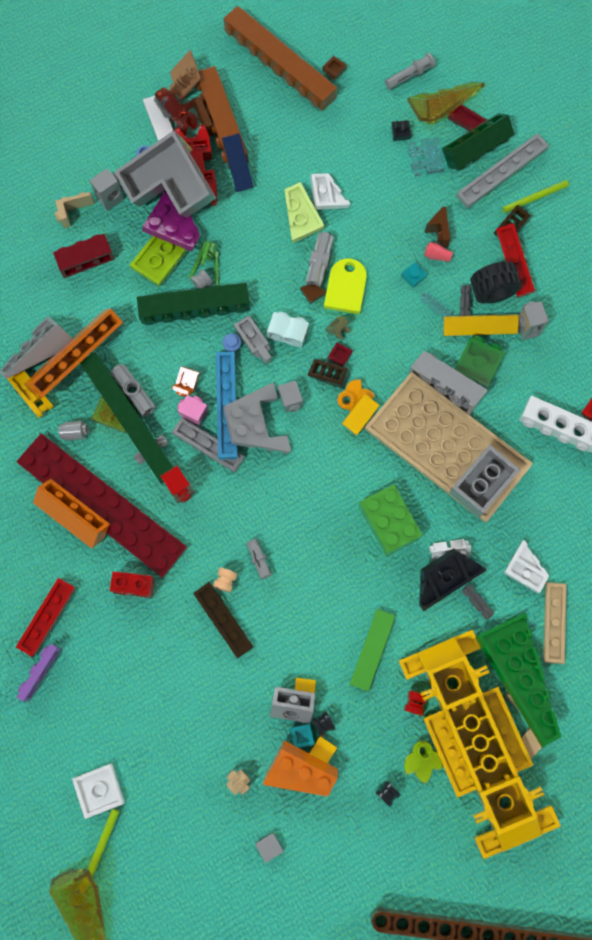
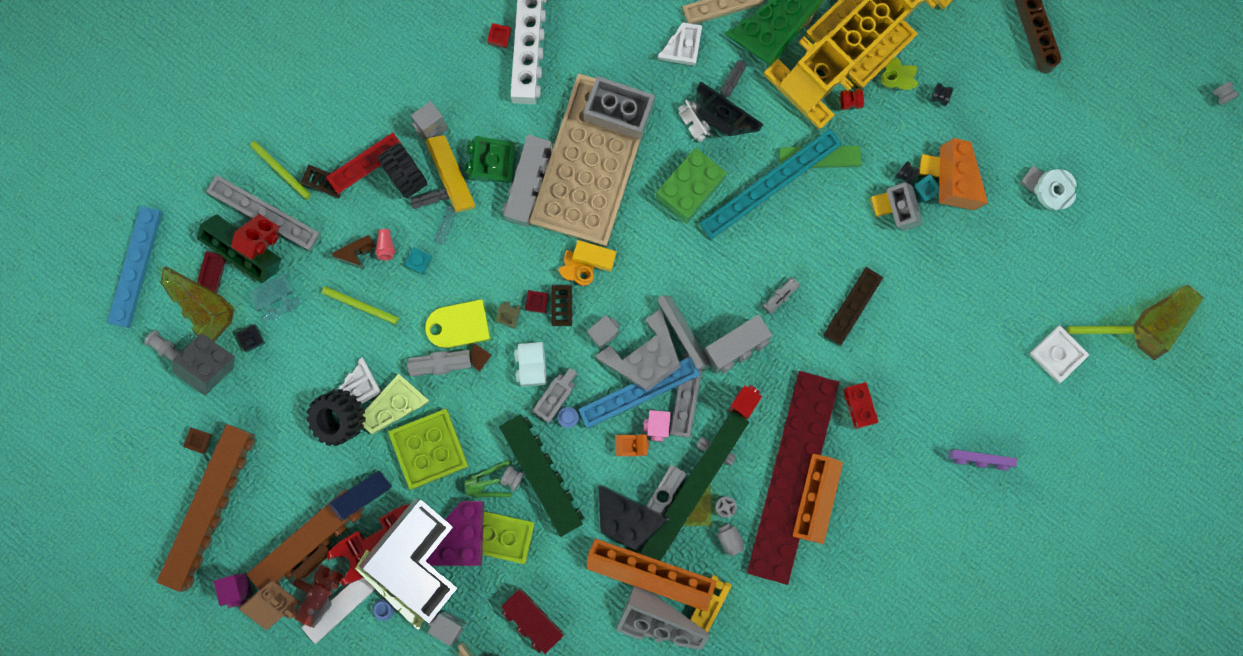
camera: 110 degrees left, 5 degrees up
red plate [16,578,76,657] -> none
light nougat wheel [213,567,238,593] -> none
tan gear [226,769,251,795] -> none
none -> dark azure plate [107,206,163,328]
none -> dark grey brick [172,333,235,396]
none -> magenta brick [213,573,253,609]
none -> red brick [231,214,280,260]
none -> black tyre [306,389,366,446]
none -> lime bar [322,286,399,325]
none -> lime plate [388,408,469,490]
none -> black wing [599,485,670,550]
none -> light grey tile [658,295,712,369]
none -> teal tile [699,128,842,240]
none -> light grey brick [704,314,773,374]
none -> light grey wheel [715,497,737,518]
none -> light aqua plate [1034,169,1077,210]

